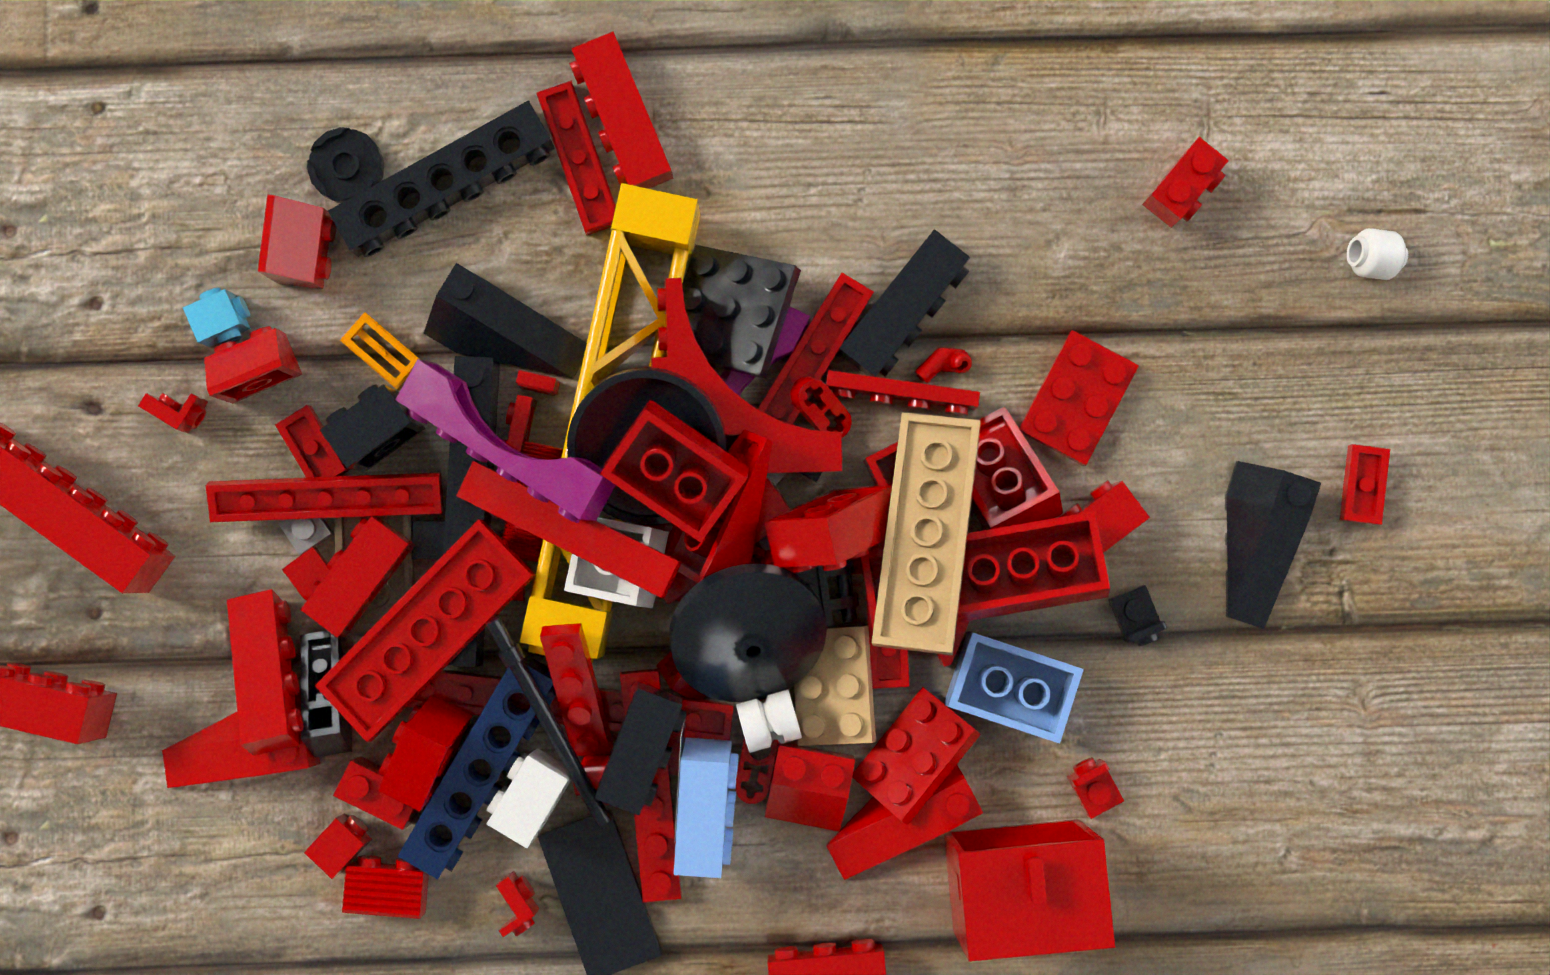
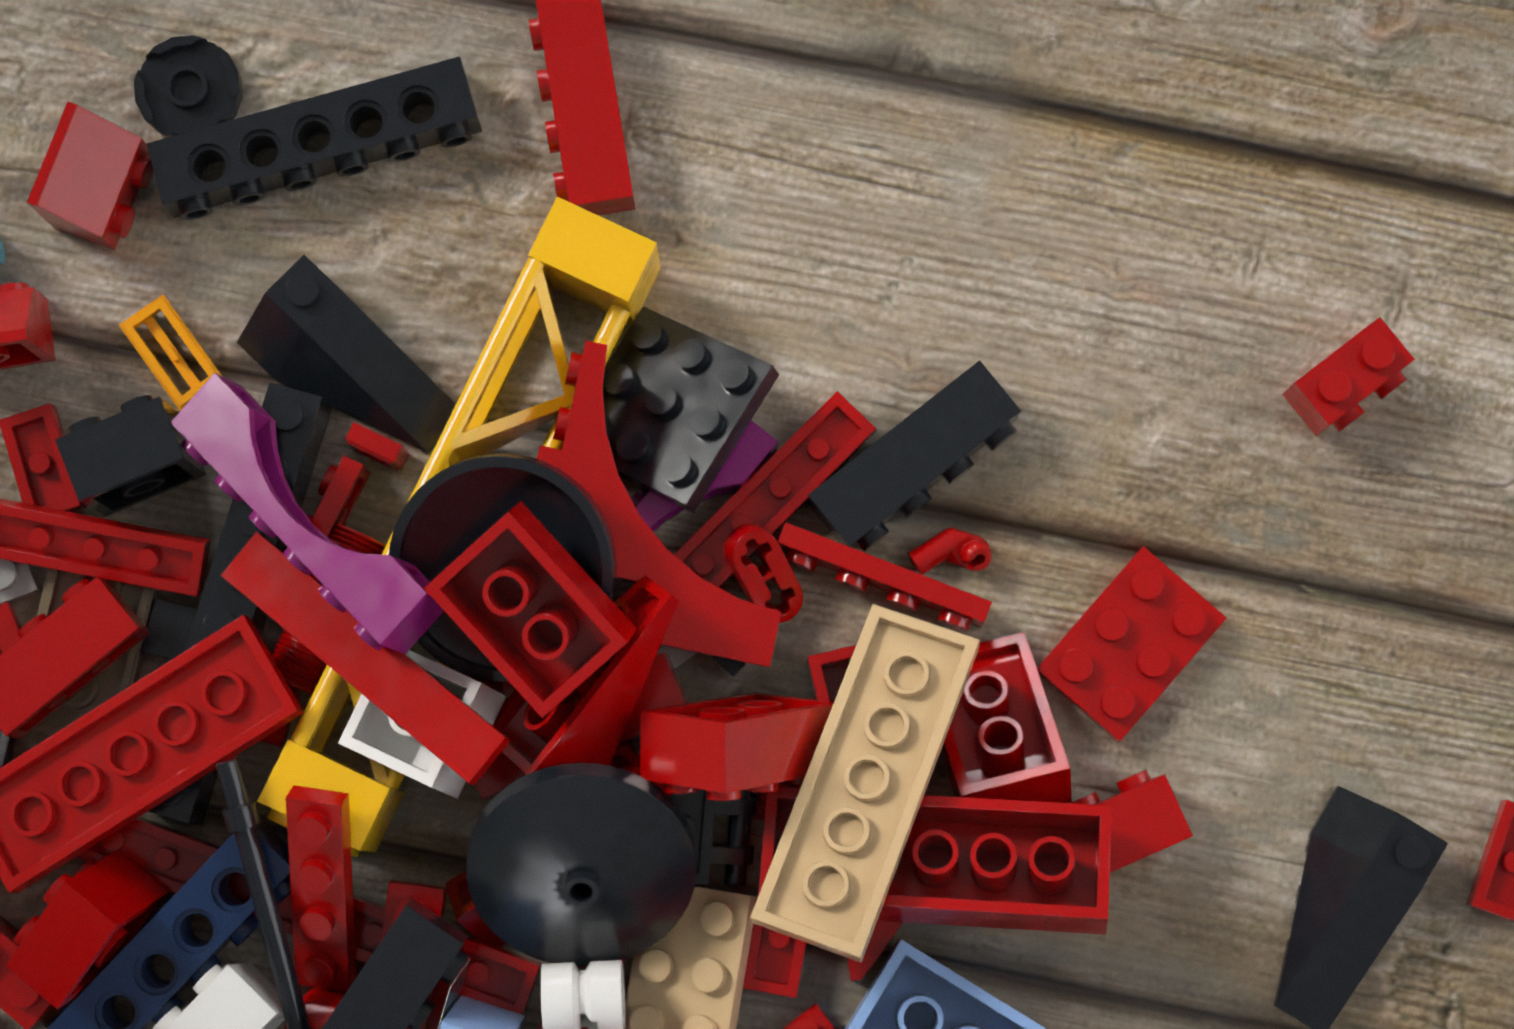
camera: 15 degrees right, 5 degrees down
red tile [536,80,616,236] -> none
black bracket [1108,585,1167,646] -> none

